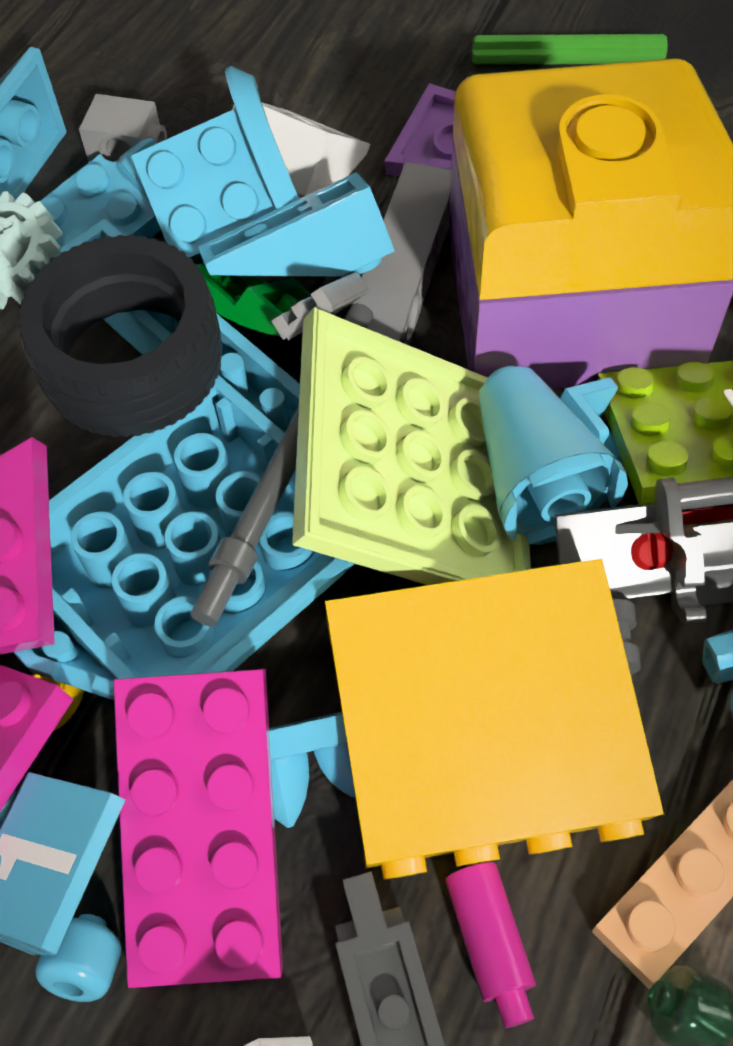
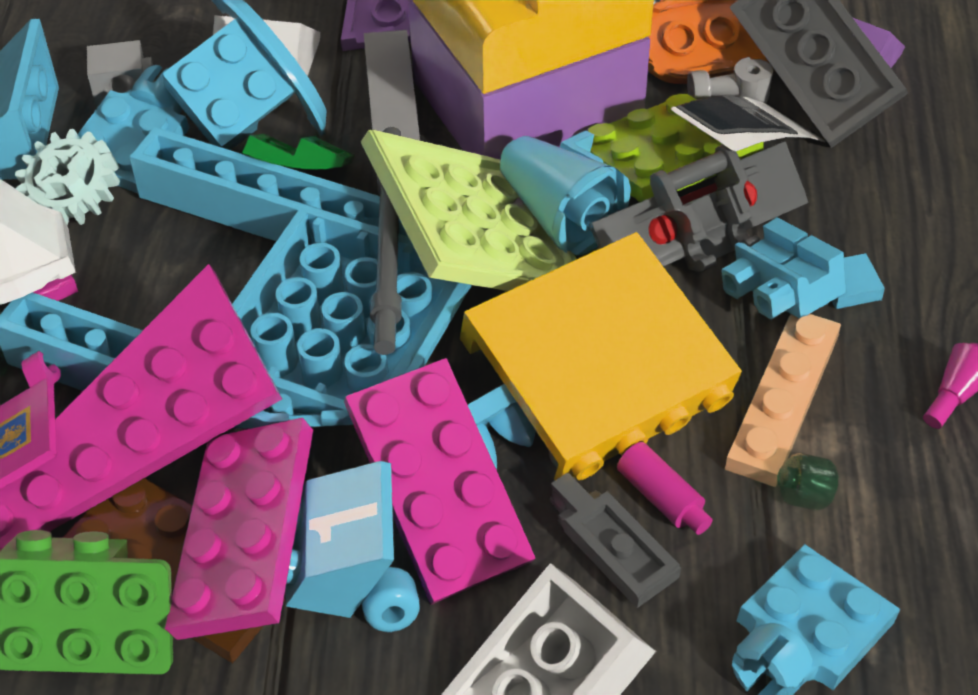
camera: 25 degrees left, 10 degrees down
black tyre [18,235,222,437] -> none
medium azure slope [198,172,395,276] -> none
light grey tile [271,271,368,340] -> none

